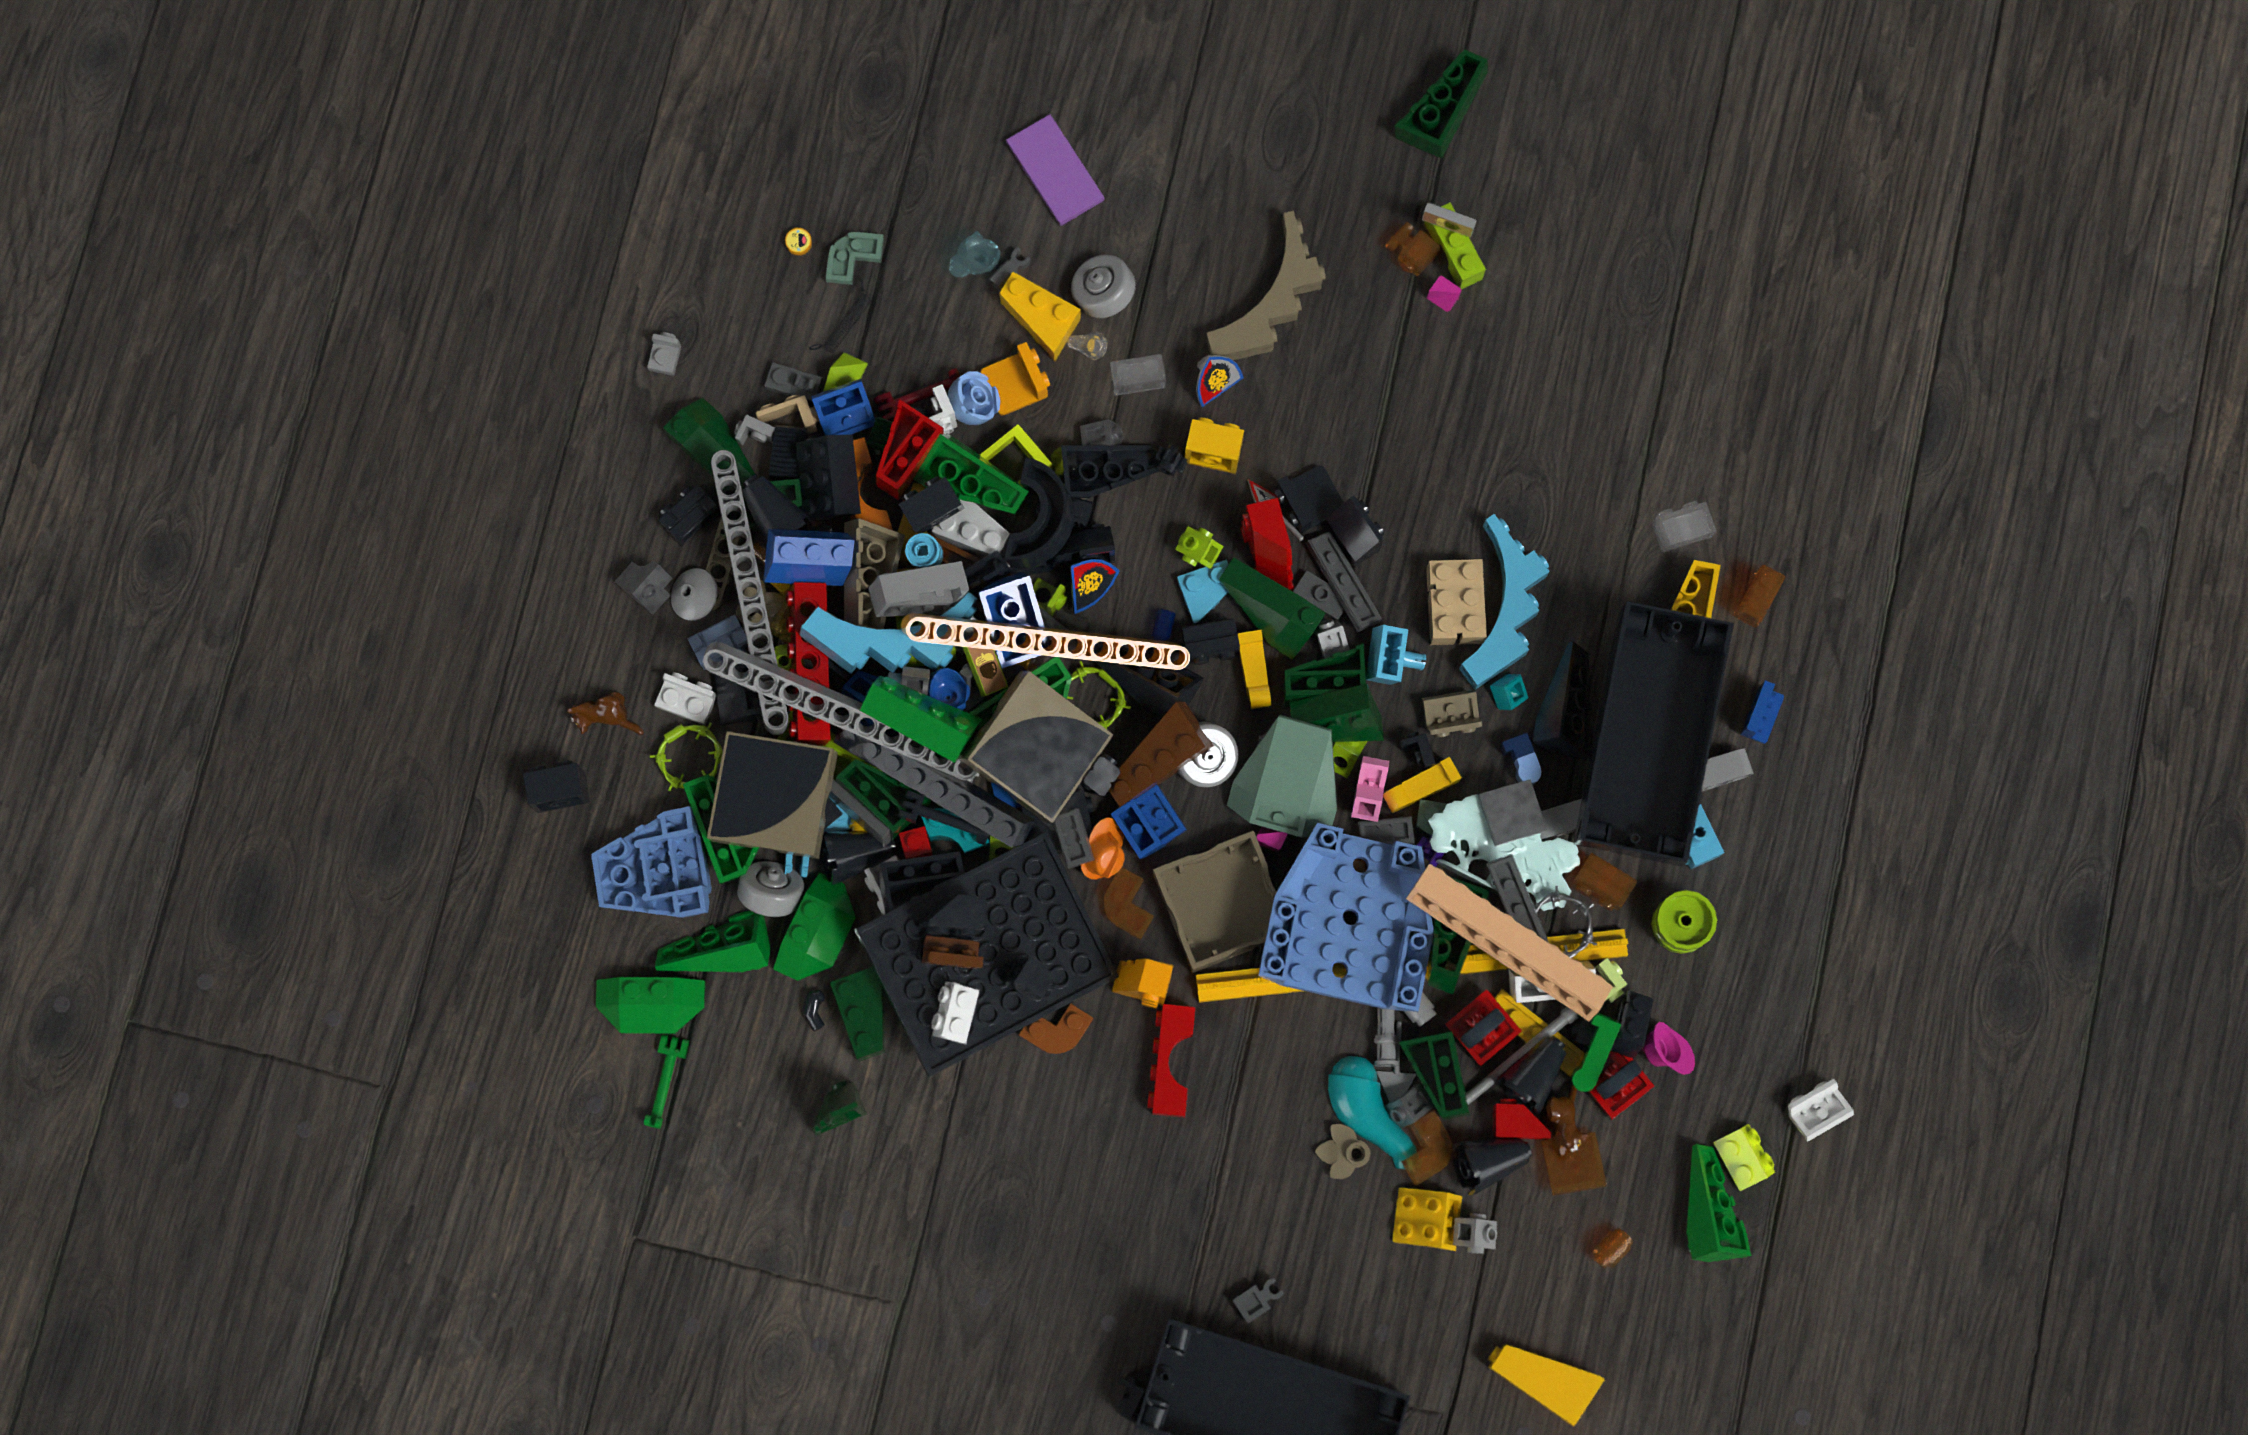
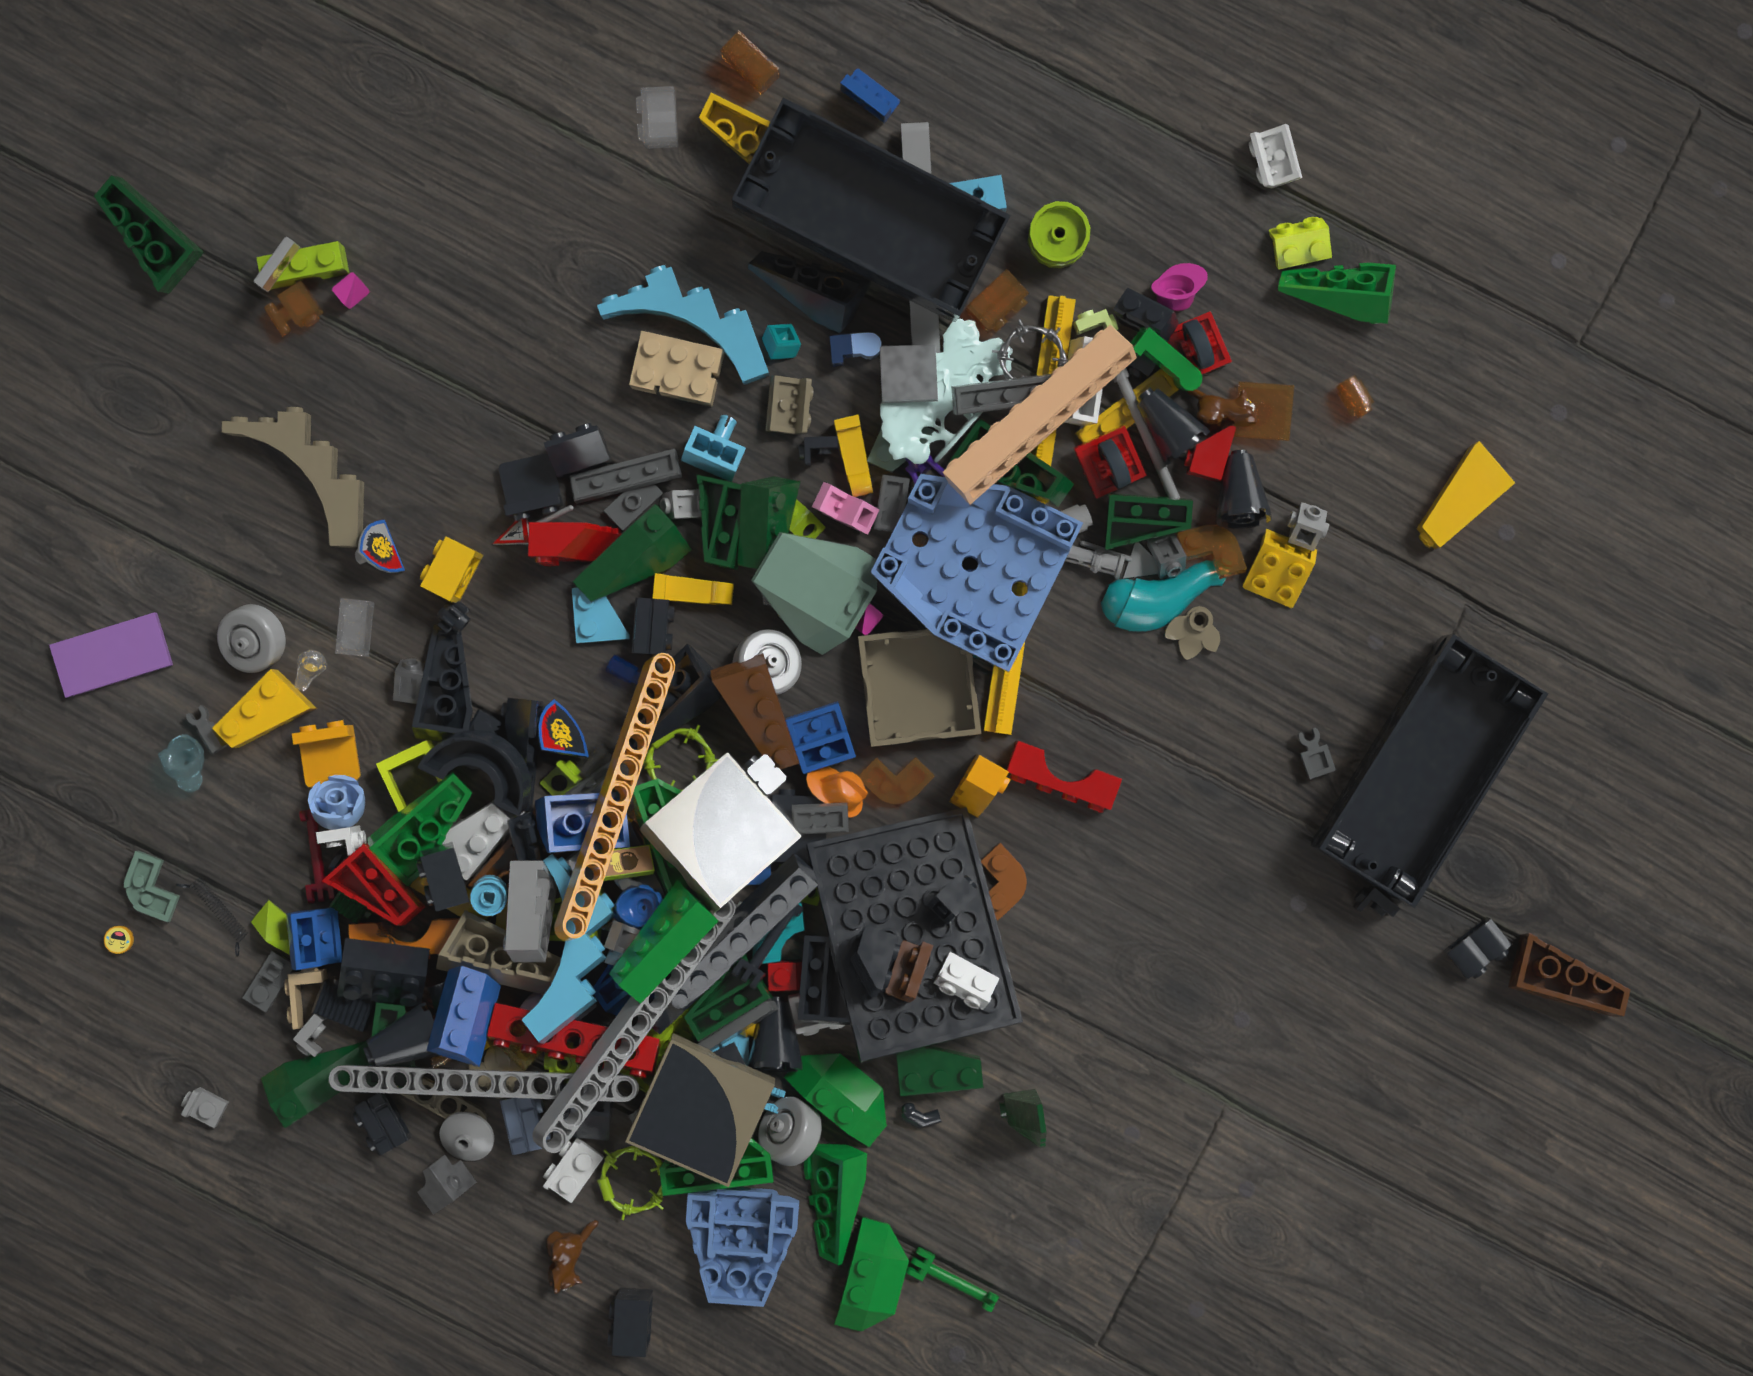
camera: 75 degrees left, 10 degrees up
lime brick [1176,526,1224,569] -> none

